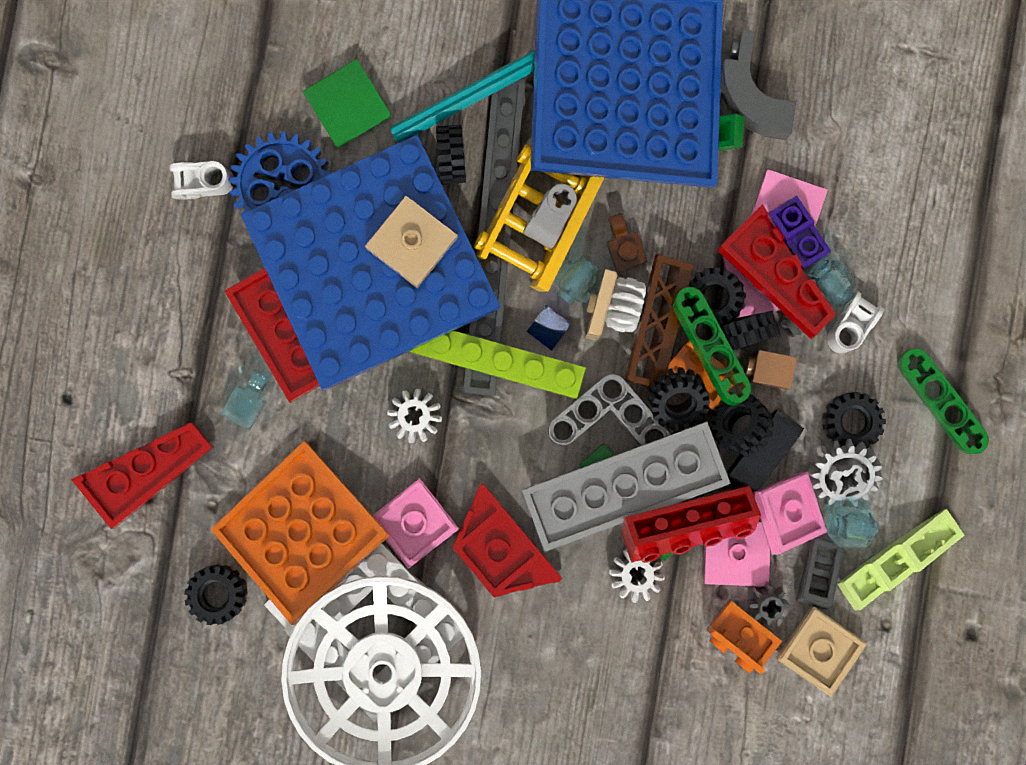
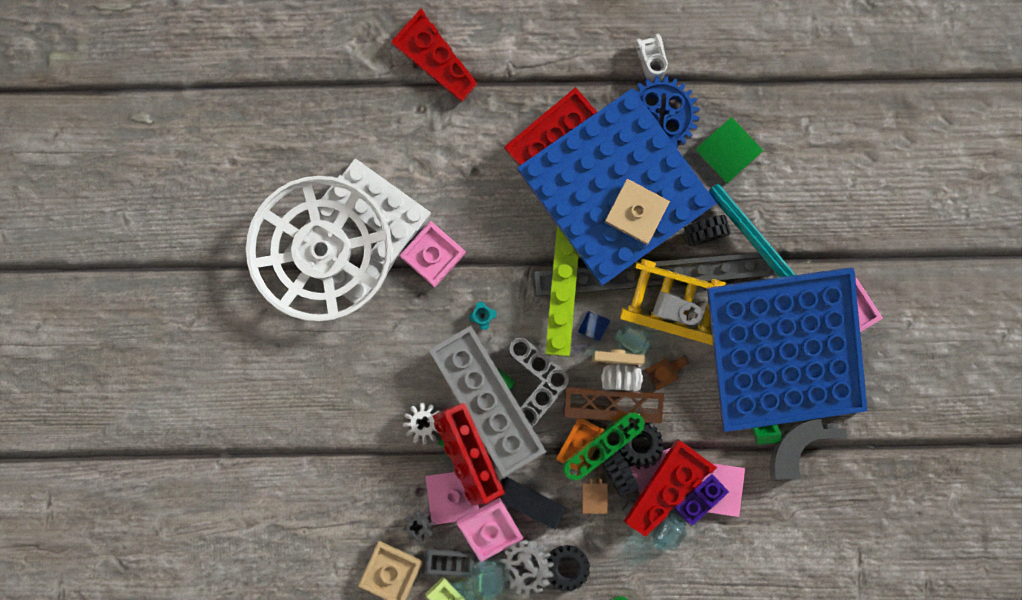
camera: 75 degrees right, 5 degrees down
black tyre [184,564,247,625] -> none
orange plate [210,441,390,625] -> none
clear light blue plate [221,371,270,430] -> none
white gear [387,389,442,443] -> none
red wing [453,483,562,597] -> none
black tyre [647,367,710,430] -> none
orange bracket [706,599,782,675] -> none
black tyre [710,394,774,456] -> none
white piece [827,291,884,353] -> none
none -> teal plate [468,302,497,330]

